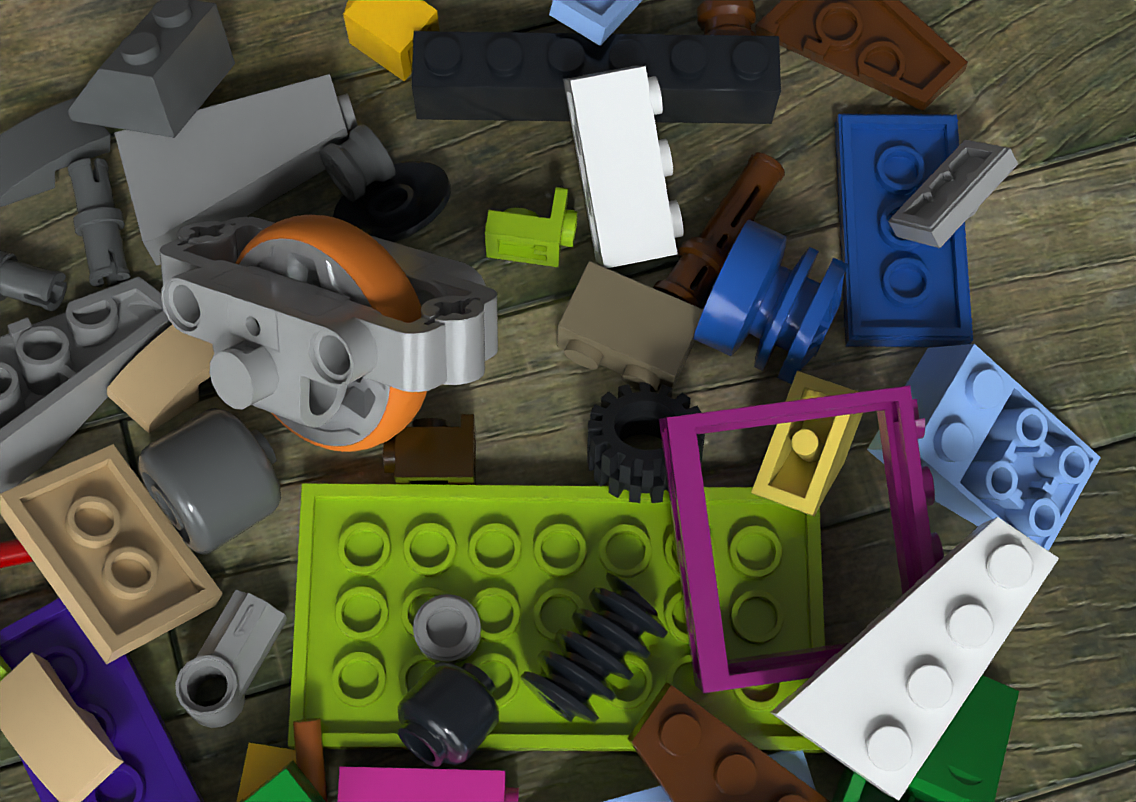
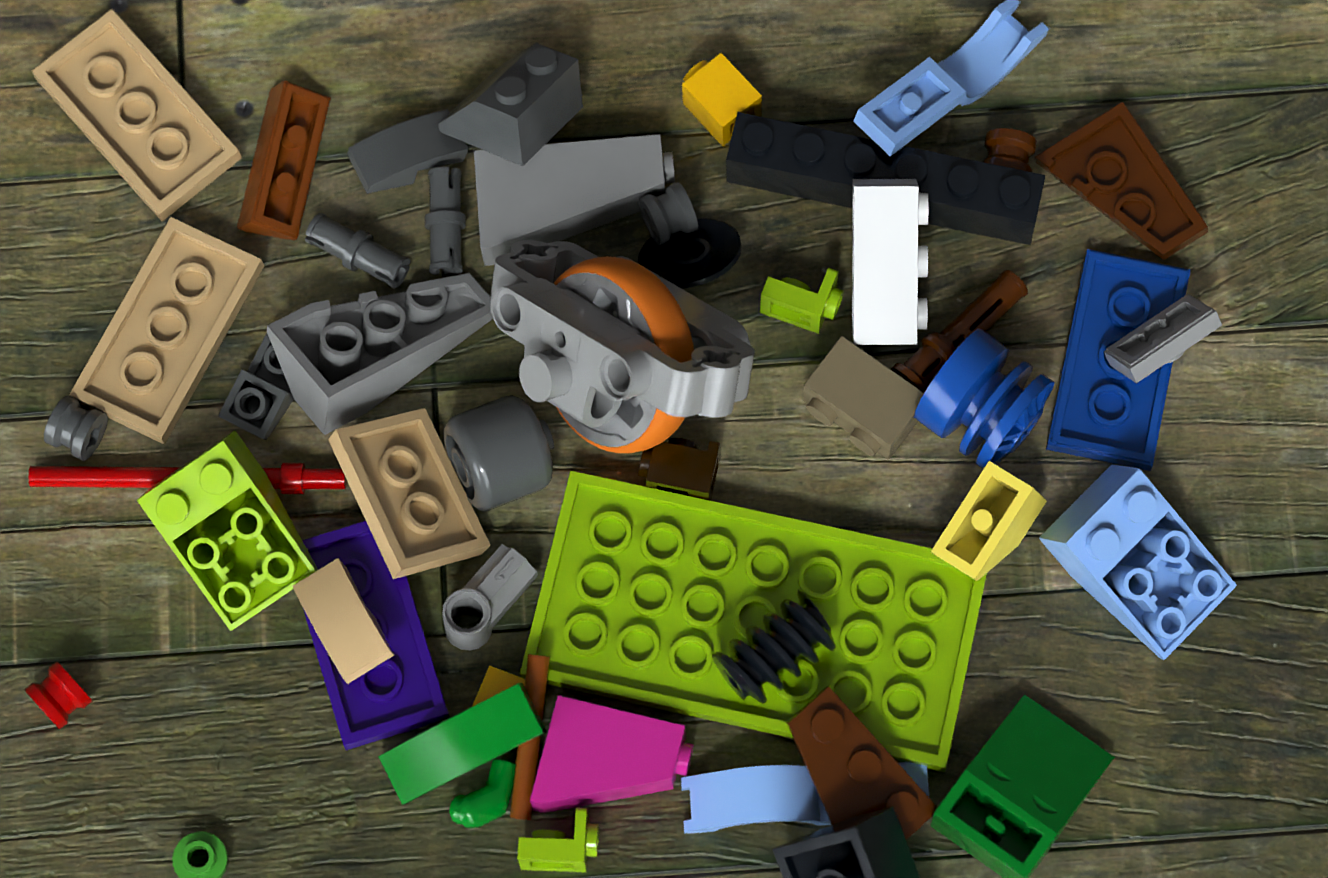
camera: 20 degrees right, 0 degrees up
tan slope [107,324,214,433] -> none
black head [398,662,499,767] -> none
light grey tile [413,594,481,664] -> none
black tyre [587,382,705,503] -> none
magenta window [659,385,944,693] -> none
white wedge [770,517,1059,800] -> none

